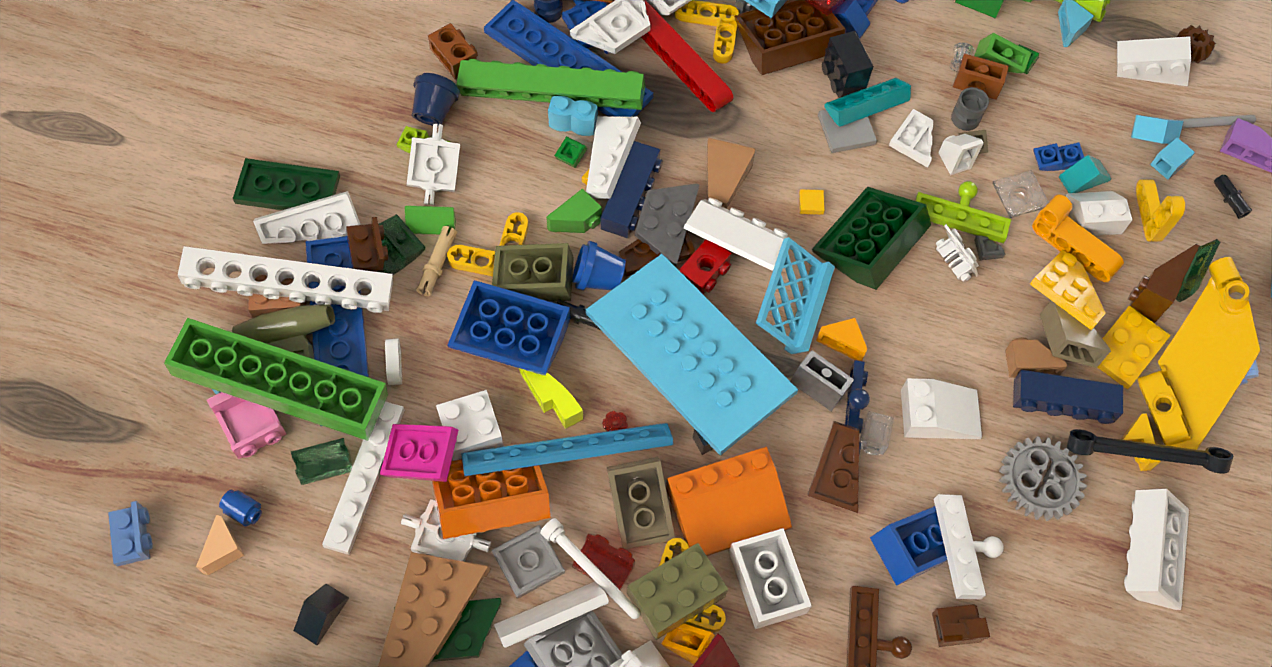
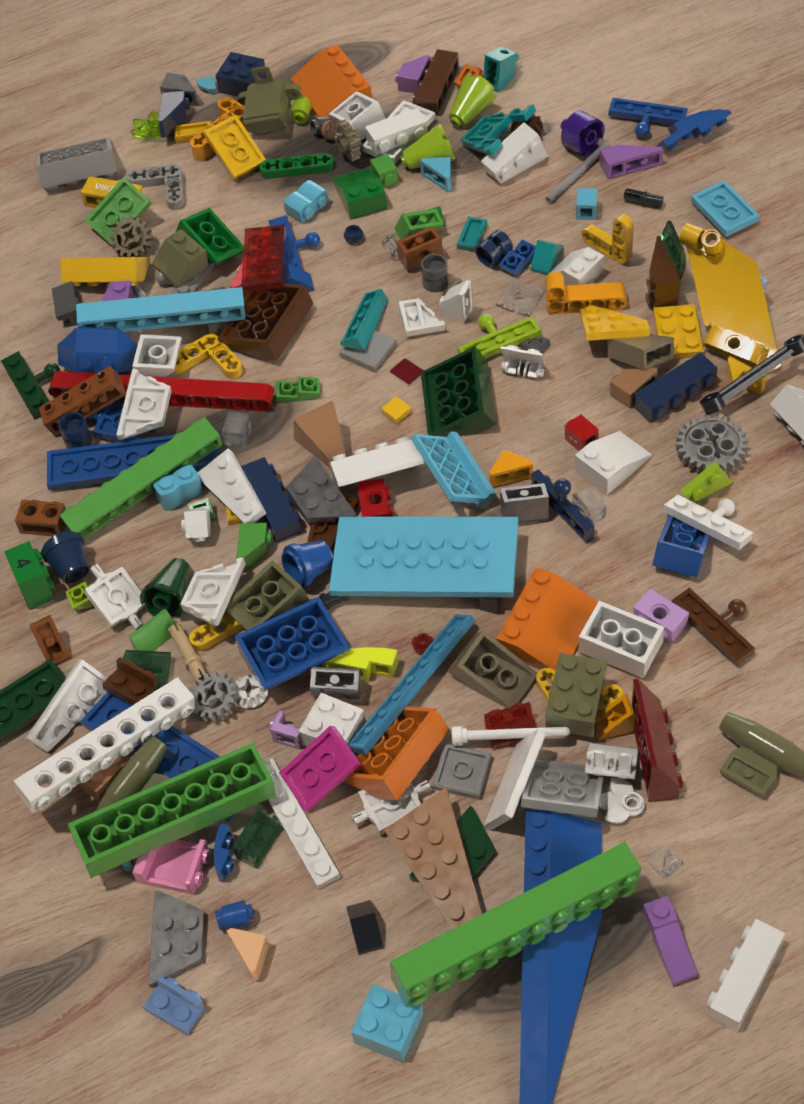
camera: 35 degrees left, 10 degrees down
white beam [385,338,402,386] -> none
reddish brown wing [808,421,859,513] -> none
black brick [822,31,874,98] -> none
reddish brown piece [932,604,990,647] -> none
medium azure slope [1131,115,1183,144] -> none
none -> green brick [4,541,55,610]
none -> dark orange slope [29,615,71,664]
none -> dark green cone [140,558,191,618]
none -> flat silver wing [148,891,205,988]
none -> white wing [180,558,246,626]
none -> white brick [181,508,211,542]
none -> light grey gear [191,671,241,723]
none -> blue slope [214,823,235,883]
none -> clear brick [222,412,252,447]
none -> white gear [235,673,268,708]
none -> lavender bracket [269,710,302,749]
none -> bright green slope [275,376,320,402]
none -> flat silver brick [310,667,361,699]
none -> dark blue plate [344,225,364,243]
none -> dark red sticker [389,358,424,385]
none -> teal tile [457,216,487,252]
none -> teal wing [460,104,536,156]
none -> dark blue wheel [475,230,513,267]
none -> dark purple brick [560,110,605,156]
none -> red brick [565,414,599,451]
none -> lavender brick [633,589,689,644]
none -> lime wing [680,461,733,503]

